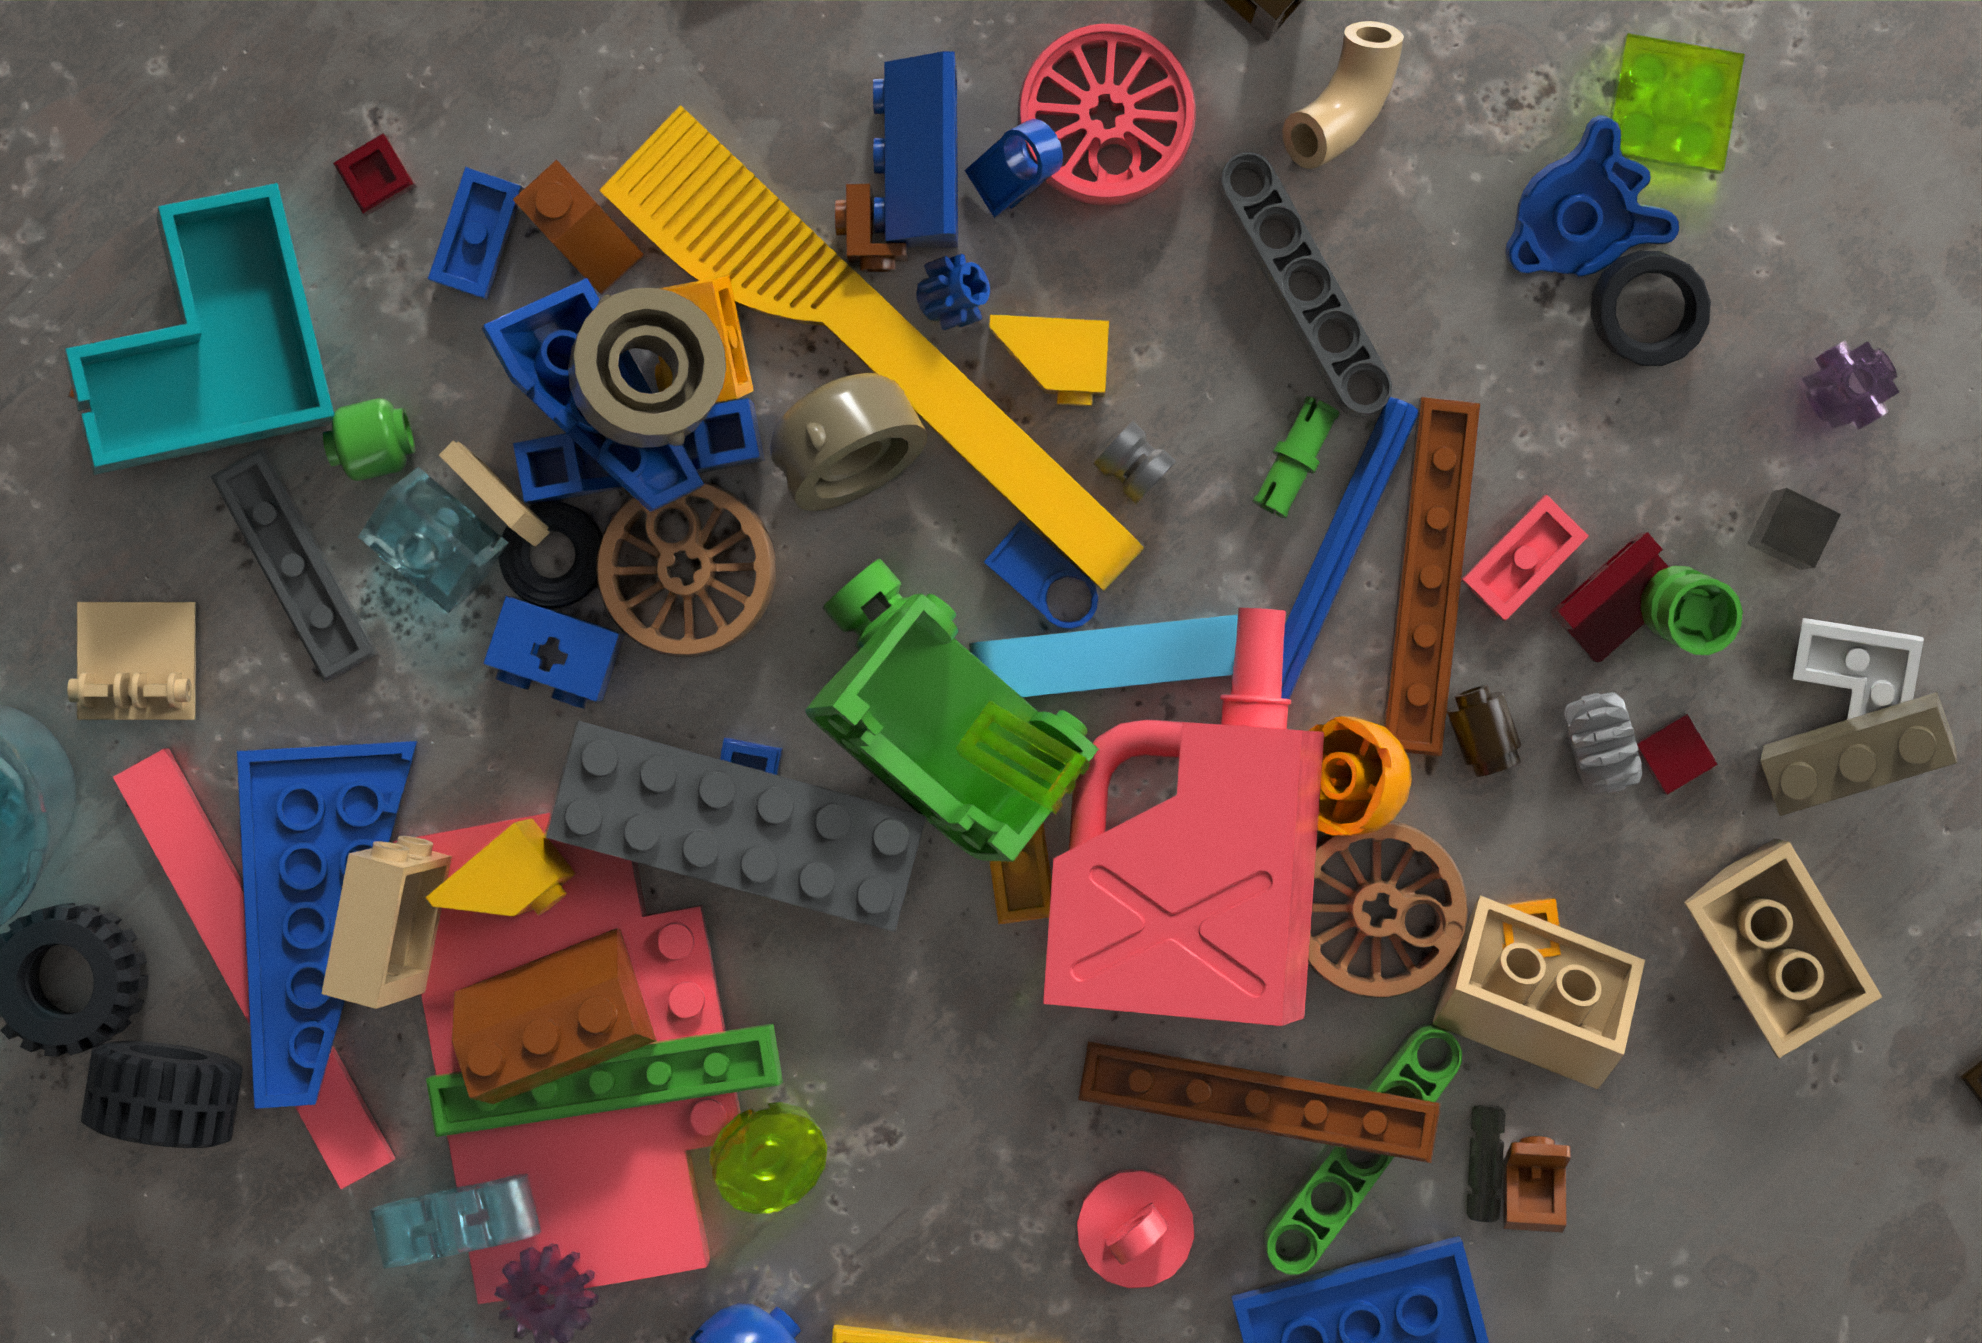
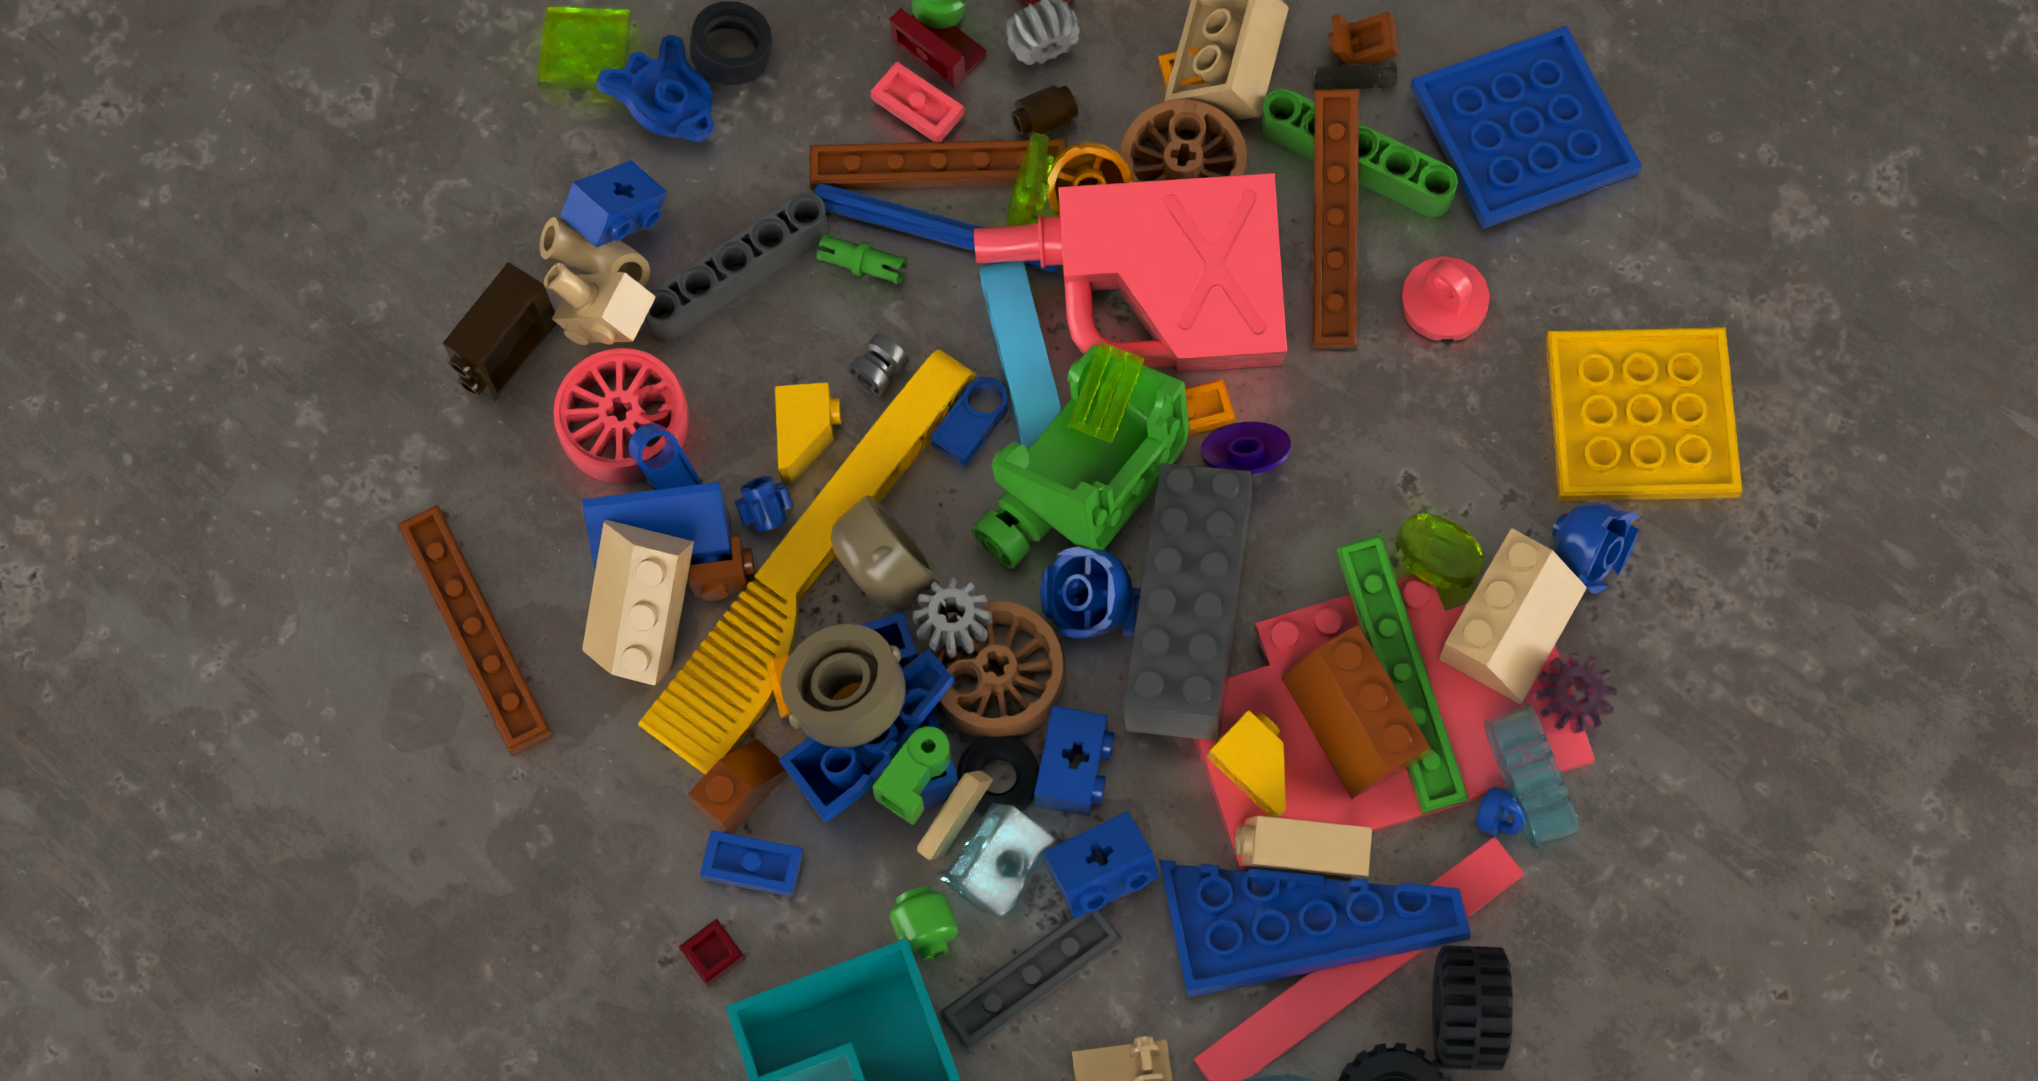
camera: 90 degrees left, 20 degrees down
none -> tan brick [543,263,656,345]
none -> blue brick [560,160,667,248]
none -> tan slope [582,520,694,686]
none -> bright green leg [872,726,950,825]
none -> light grey gear [912,576,992,658]
none -> clear neon green plate [1005,132,1054,226]
none -> blue cylinder [1040,546,1134,639]
none -> blue brick [1043,811,1159,919]
none -> dark purple dish [1201,422,1291,475]
none -> tan slope [1438,528,1587,705]
none -> blue tile [1476,786,1525,836]

